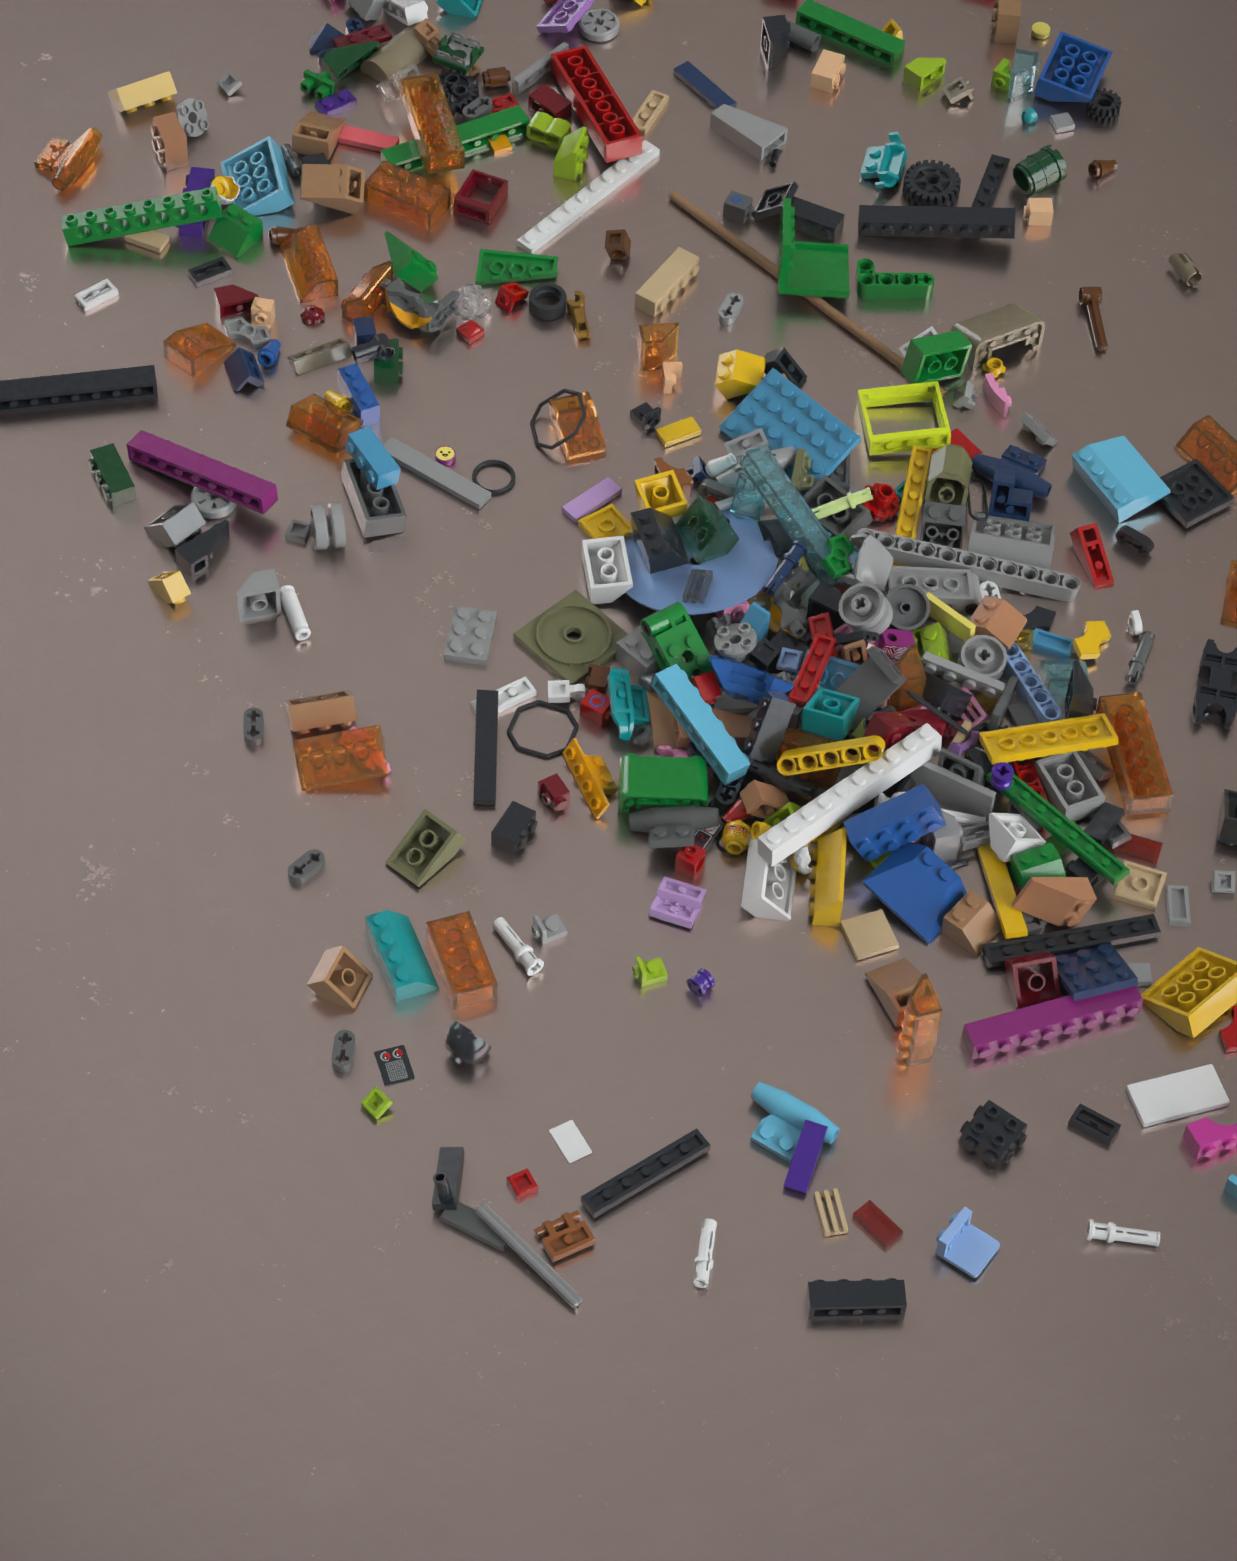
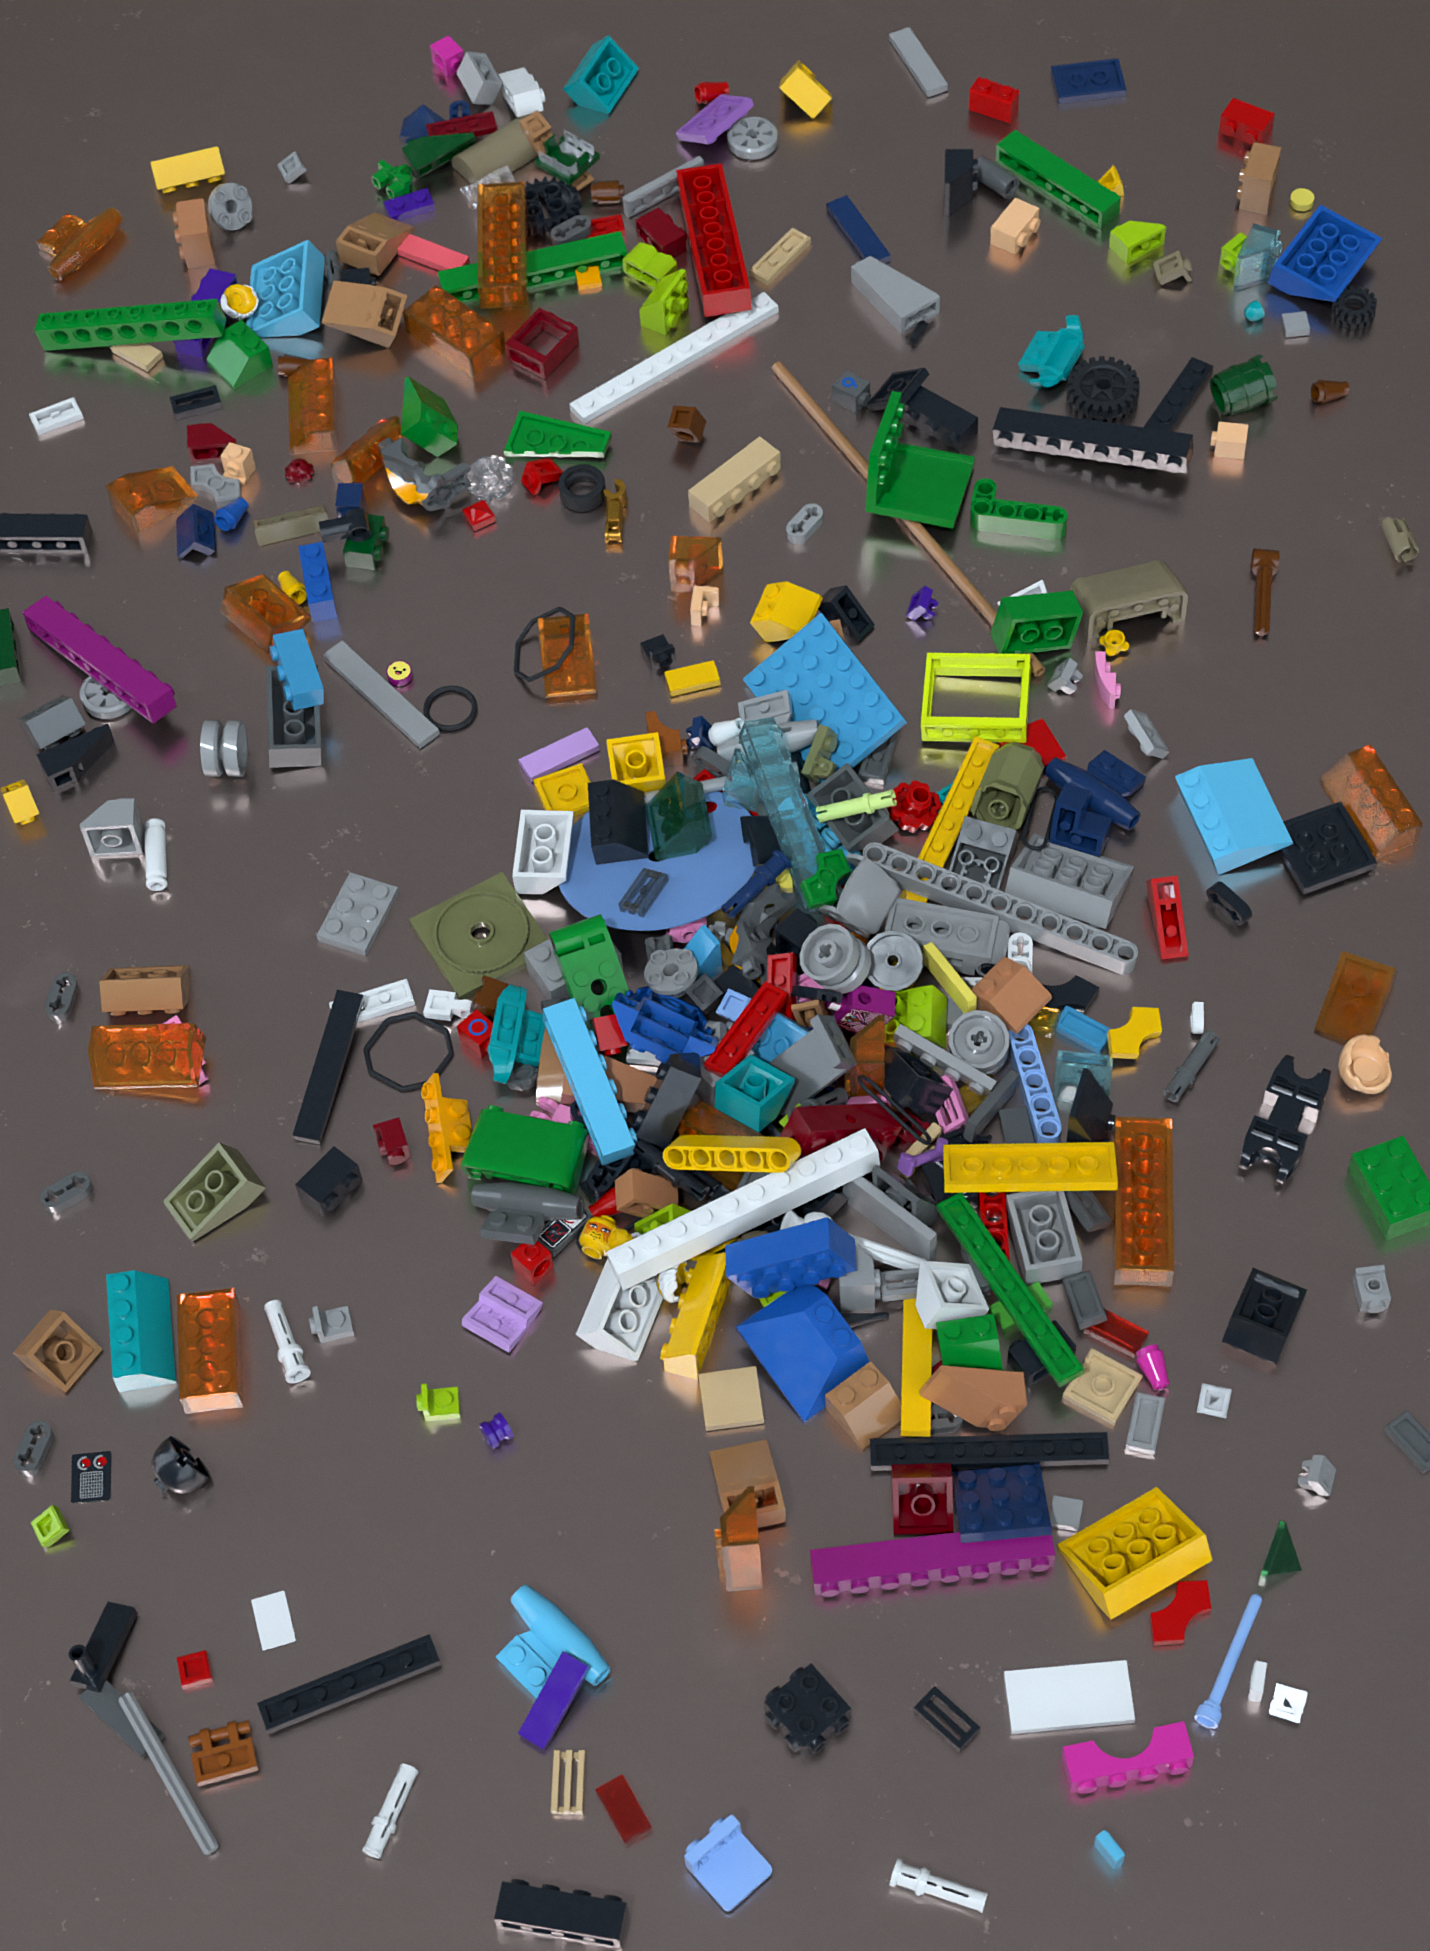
camera: 20 degrees right, 5 degrees up
light grey tile [285,519,311,544] -> none
dark purple wheel [990,762,1014,790] -> none
black tile [1084,802,1125,845] -> none
none -> dark purple tile [906,586,939,621]
none -> dark pink cone [1136,1344,1170,1390]

